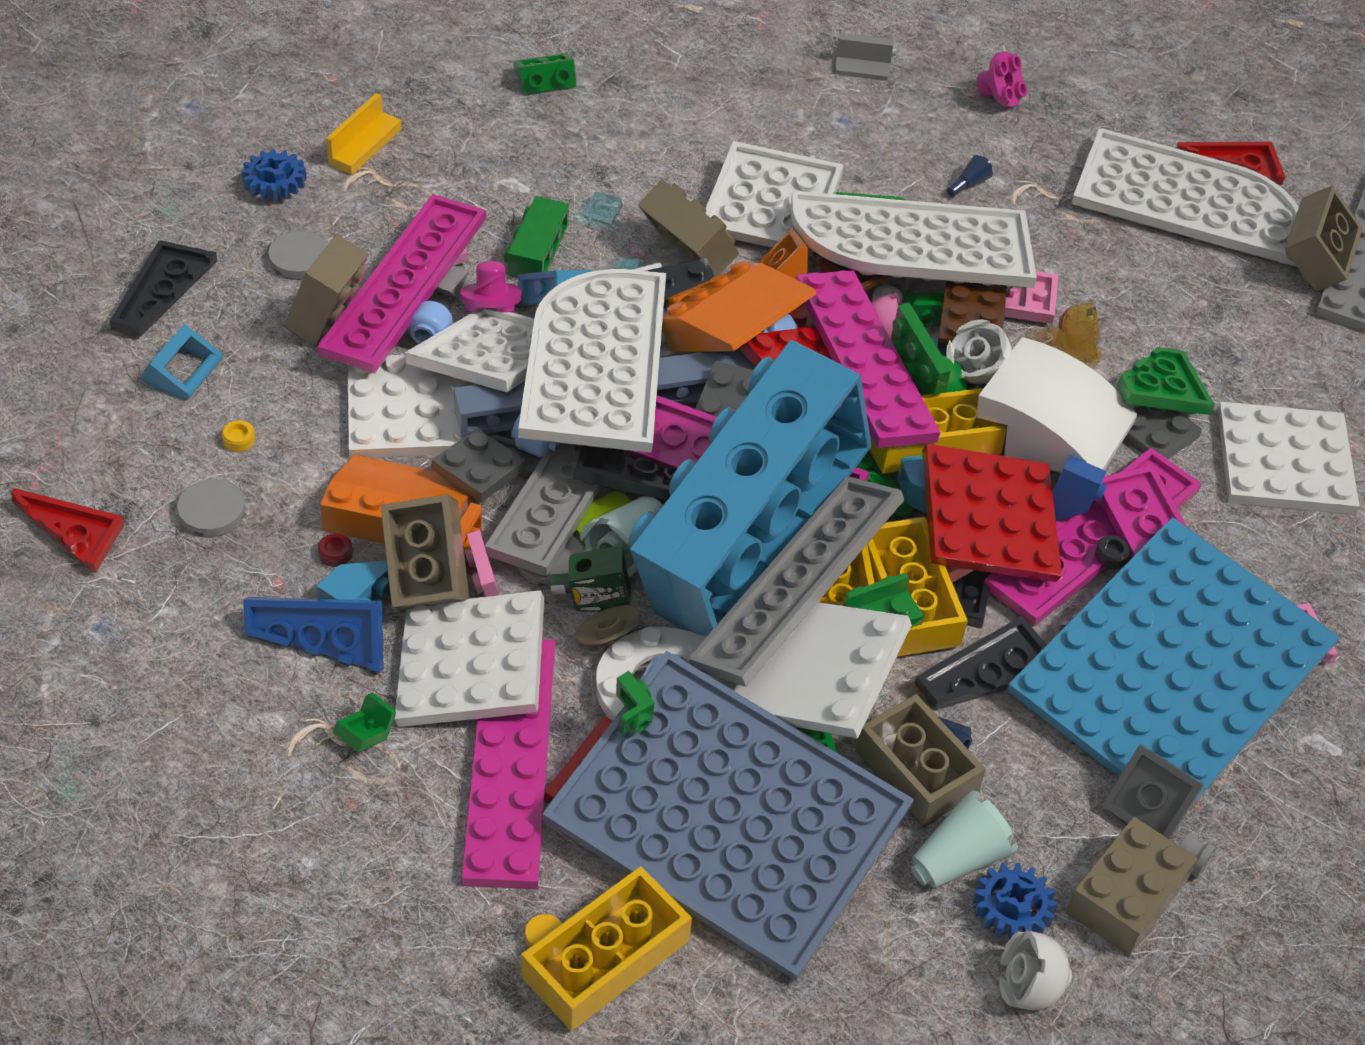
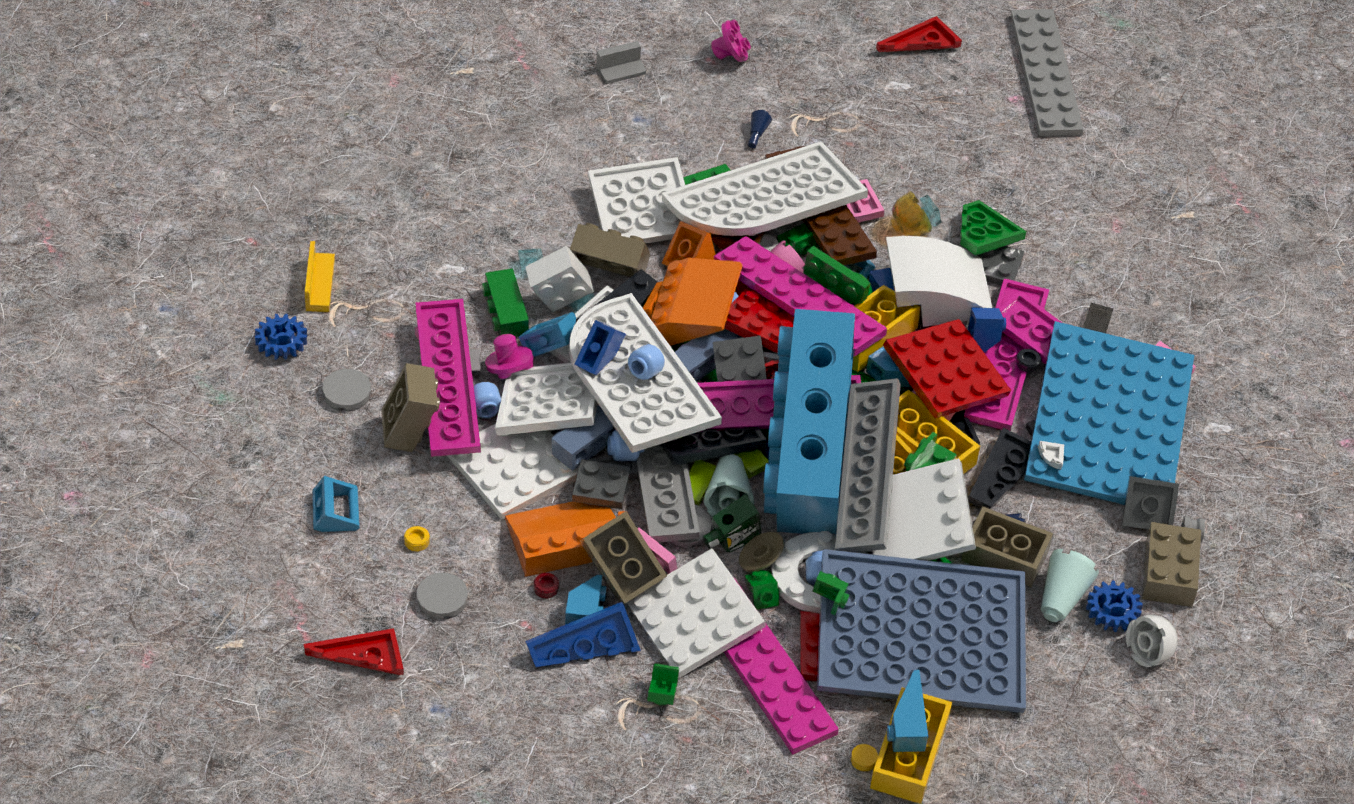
camera: 30 degrees left, 0 degrees up
black wing [109,240,217,337] -> none
green bracket [513,53,577,94] -> none
white cylinder [946,319,1012,385] -> none
white plate [1071,128,1299,267] -> none
white plate [1217,402,1360,515] -> none
dark tan brick [1284,185,1363,292] -> none
none -> white brick [525,246,594,312]
none -> blue slope [574,320,626,375]
none -> light blue head [628,344,665,380]
none -> green bracket [745,570,779,610]
none -> dark azure slope [887,670,928,752]
none -> clear light blue plate [919,194,942,227]
none -> white tile [1038,441,1064,469]
none -> clear smoke tile [1083,303,1114,333]

